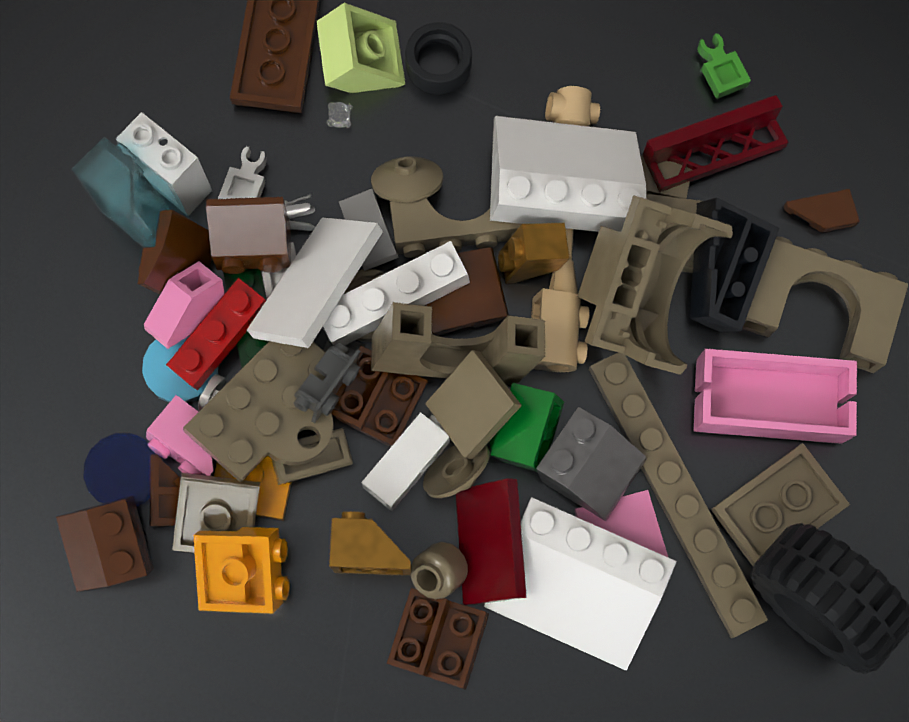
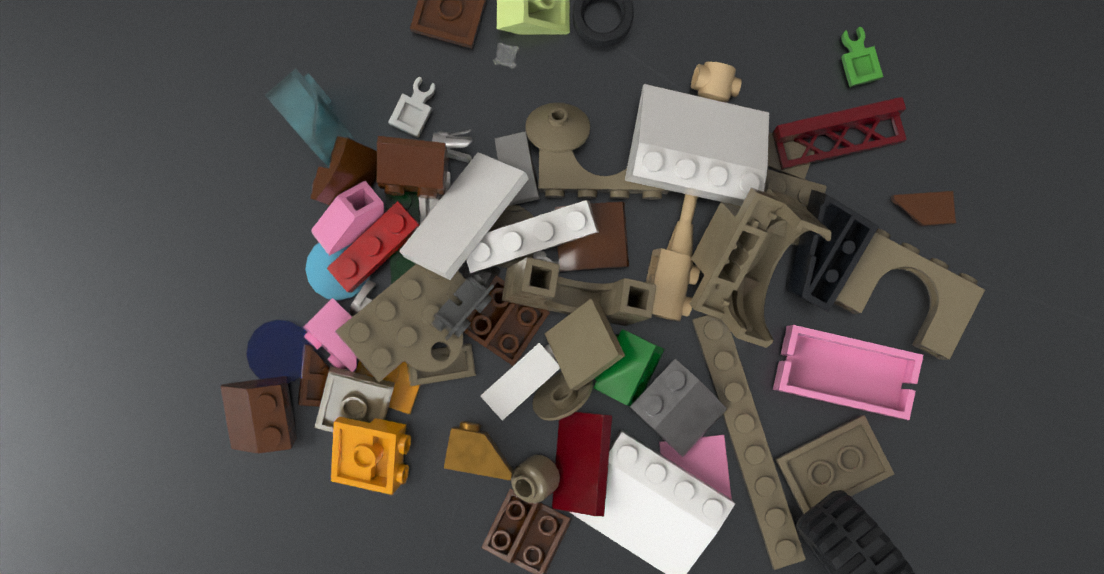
camera: 10 degrees right, 10 degrees up
white window [116,112,212,216] -> none
pearl gold slope [498,223,570,284] -> none

